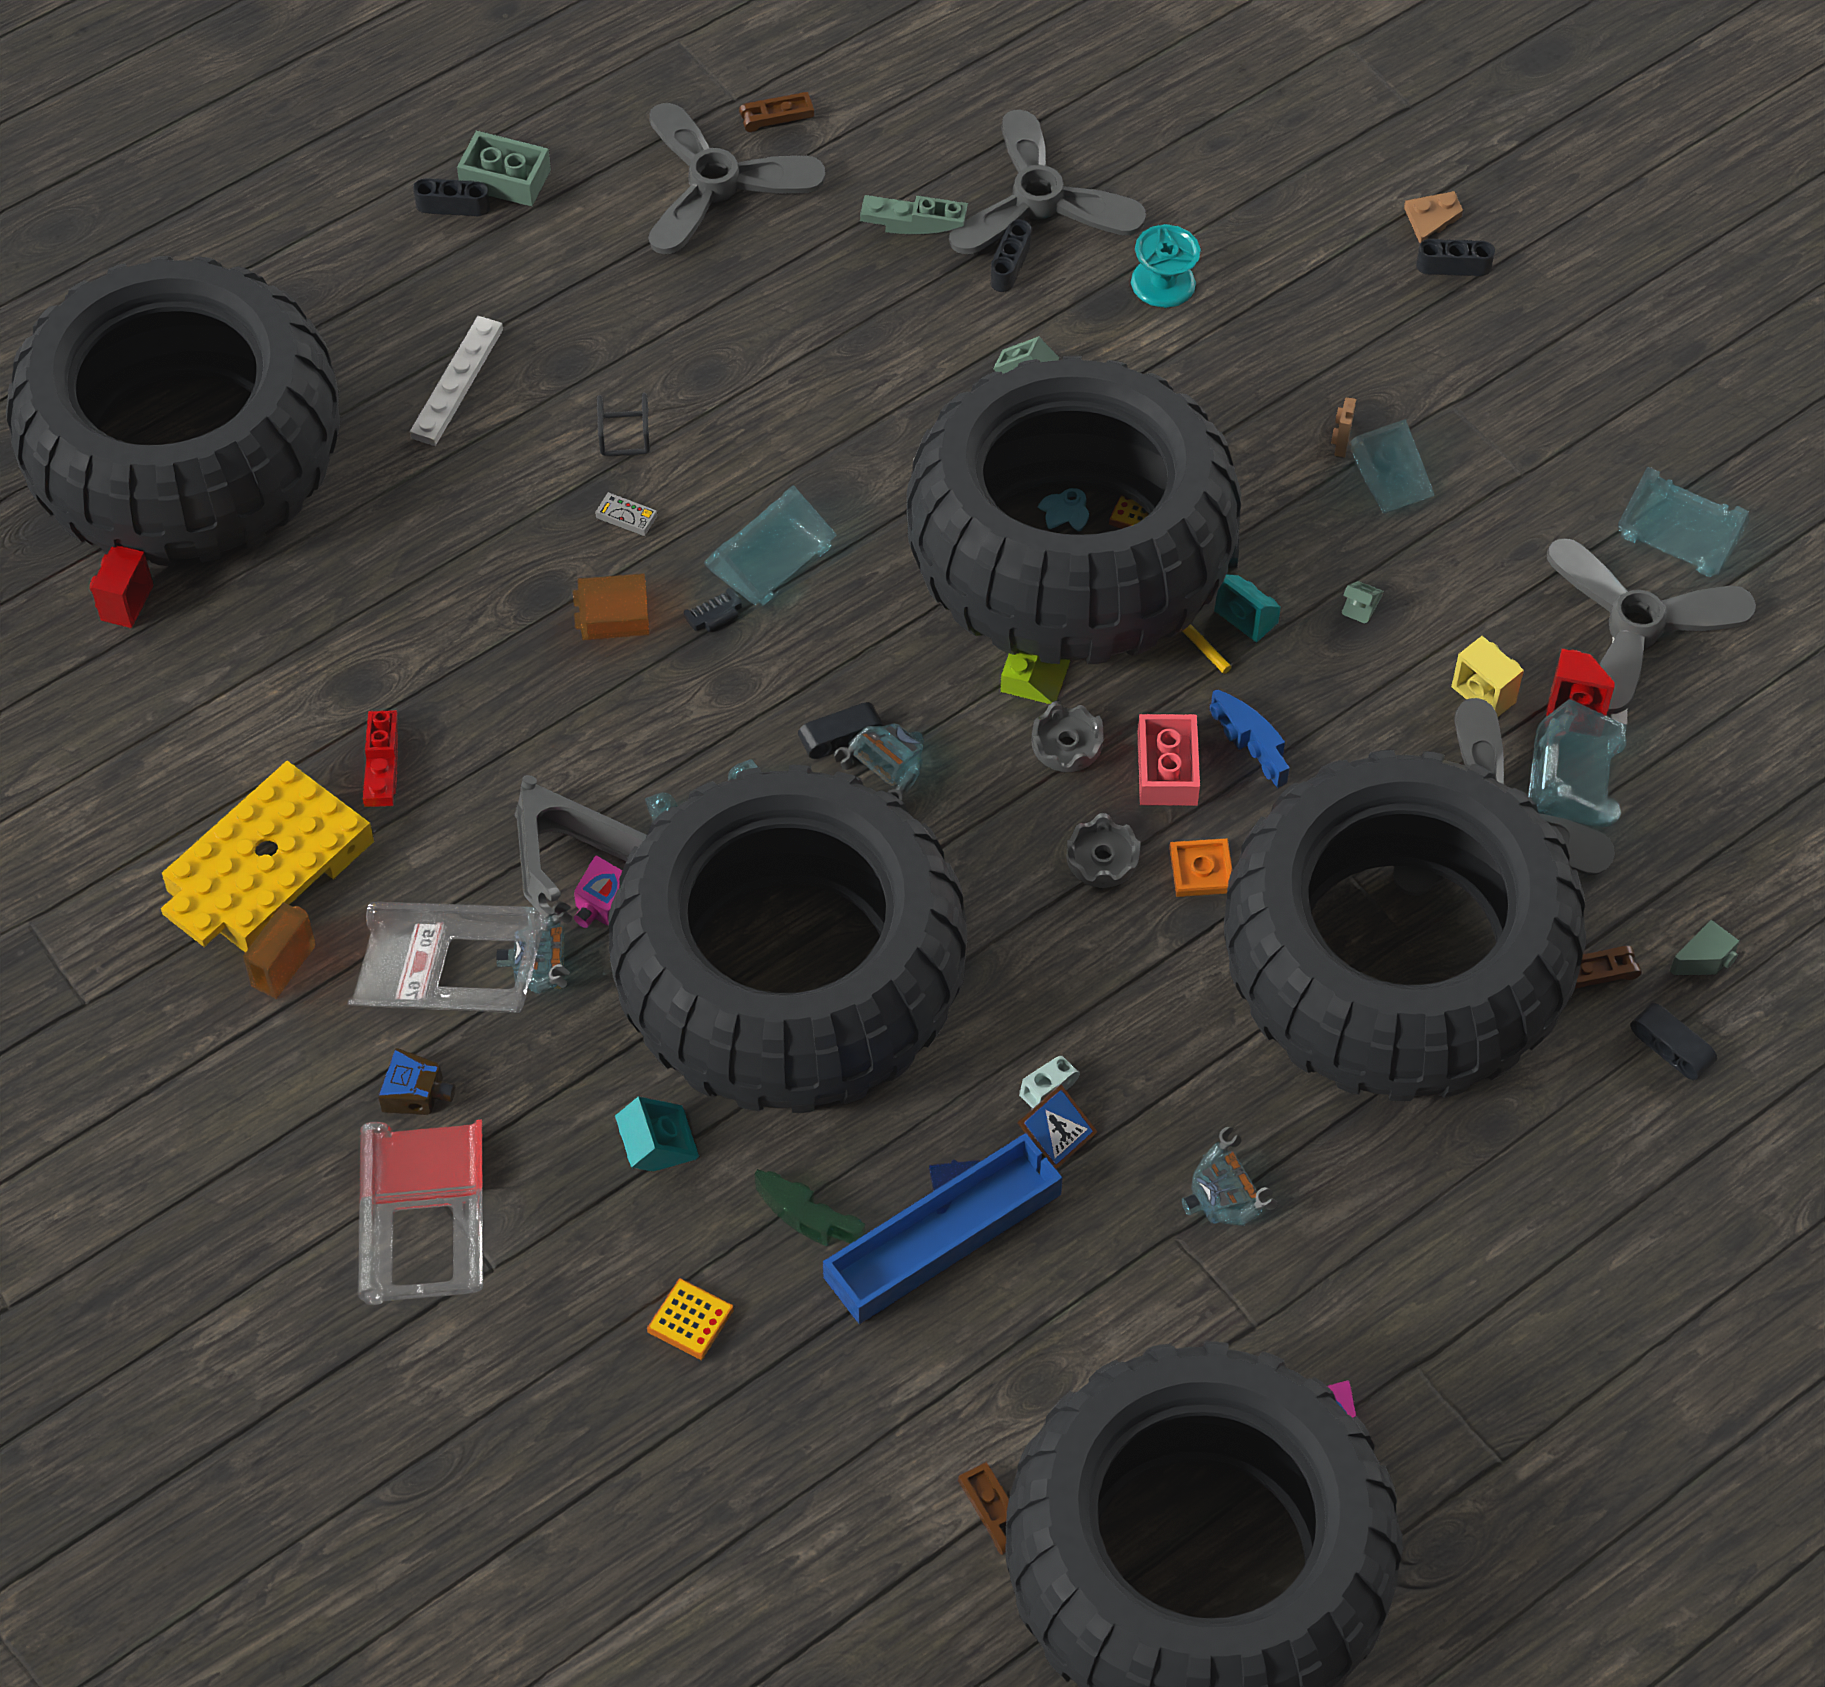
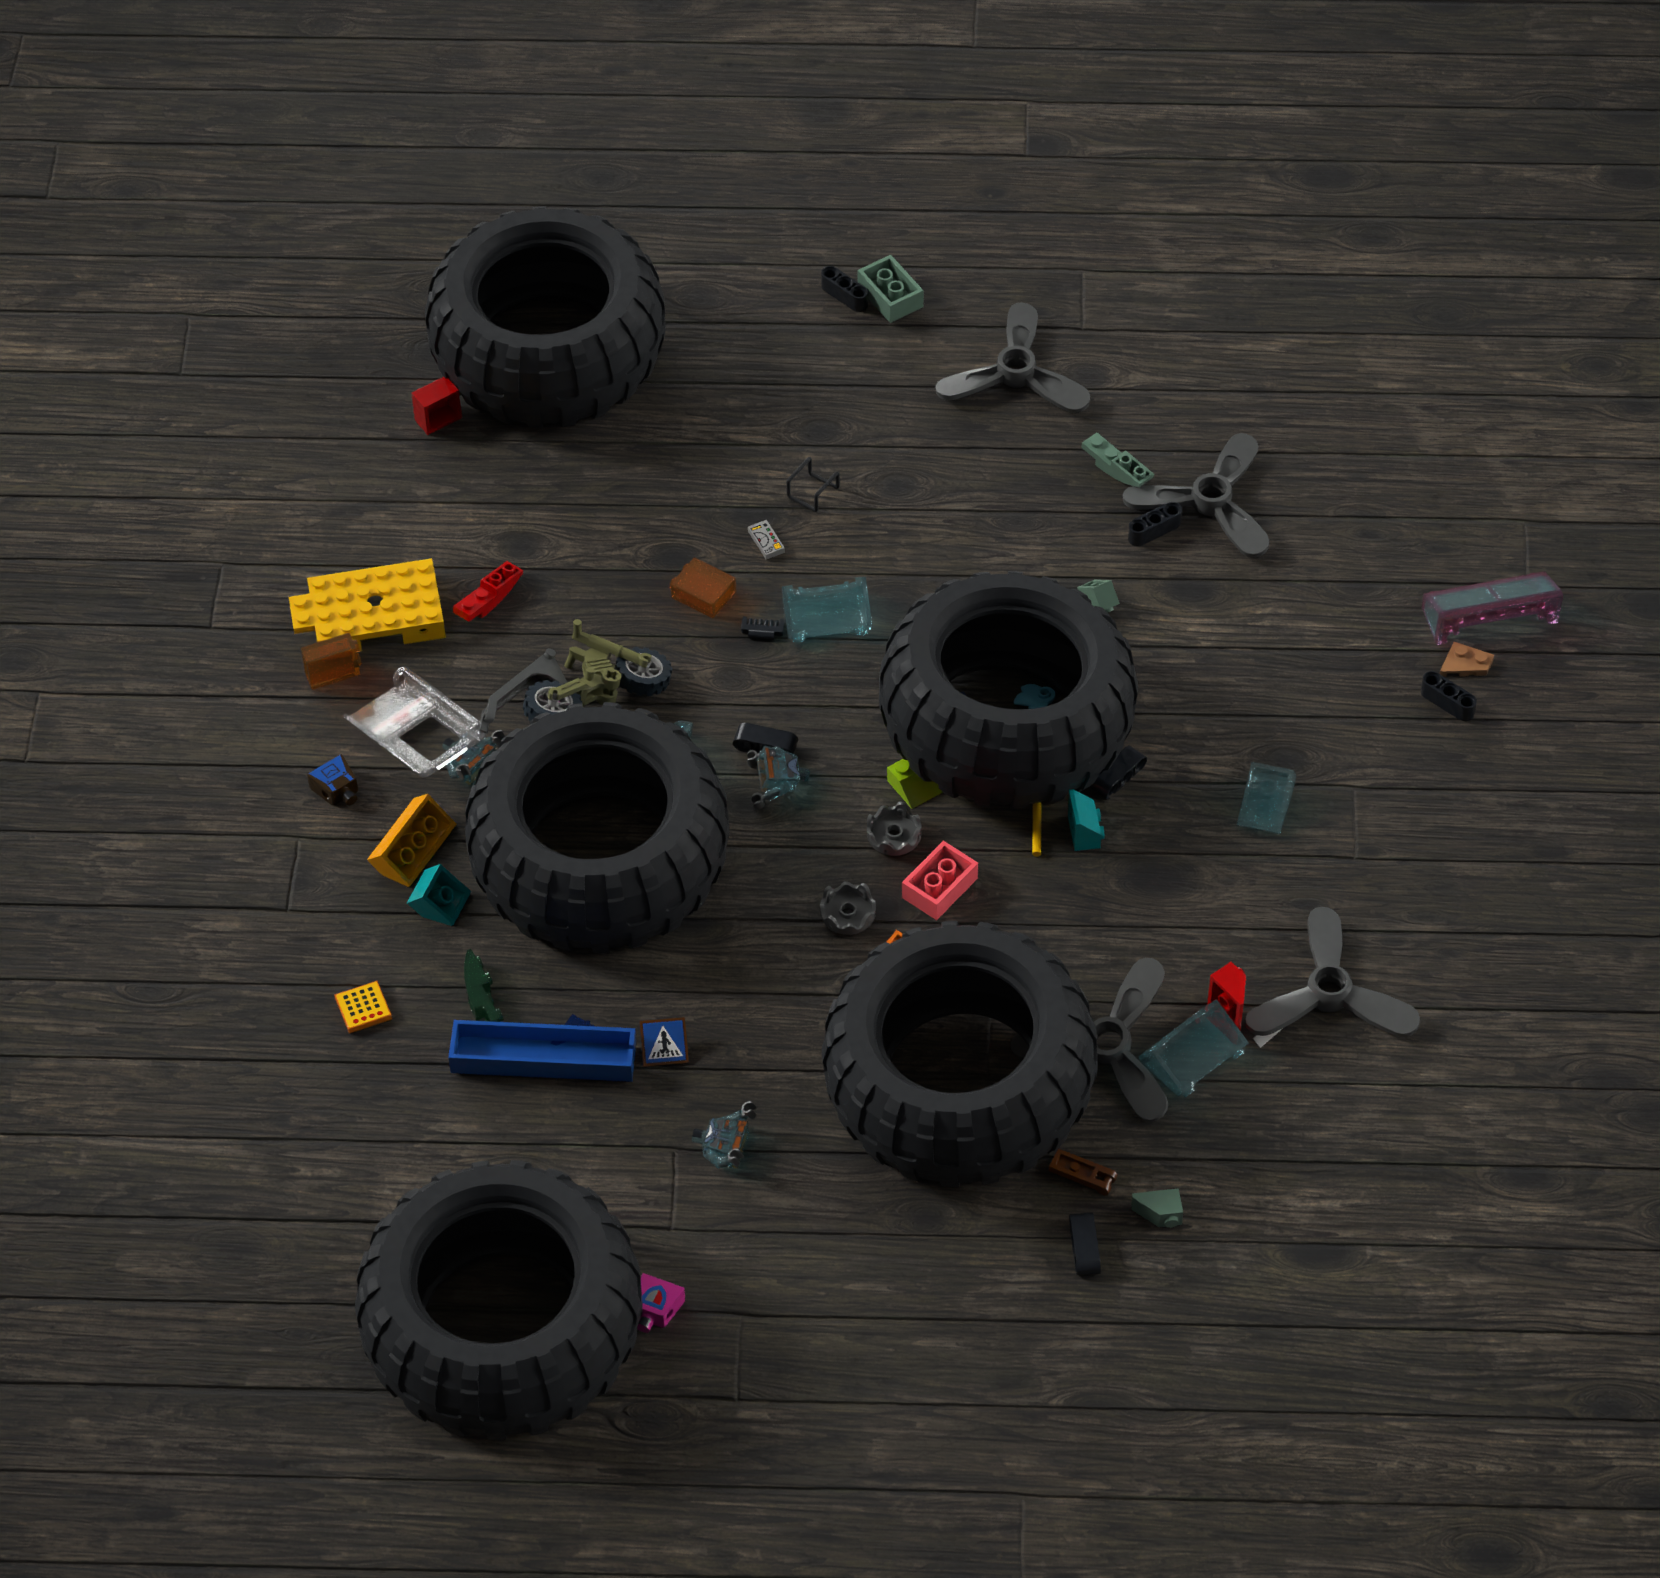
camera: 40 degrees right, 5 degrees down
clear piece [358,1119,483,1305] -> none
white plate [410,316,503,446] -> none
reddish brown plate [739,92,814,132] -> none
light aqua leg [1019,1056,1080,1108] -> none
teal piece [1131,224,1201,308] -> none
blue slope [1210,690,1289,788] -> none
medium nougat wing [1331,397,1356,457] -> none
sand green slope [1342,581,1384,623] -> none
light yellow brick [1451,636,1524,717] -> none
clear light blue windscreen [1618,467,1749,577] -> none
none -> light orange slope [367,794,457,887]
none -> piece [523,619,672,721]
none -> clear pink windscreen [1422,571,1564,645]

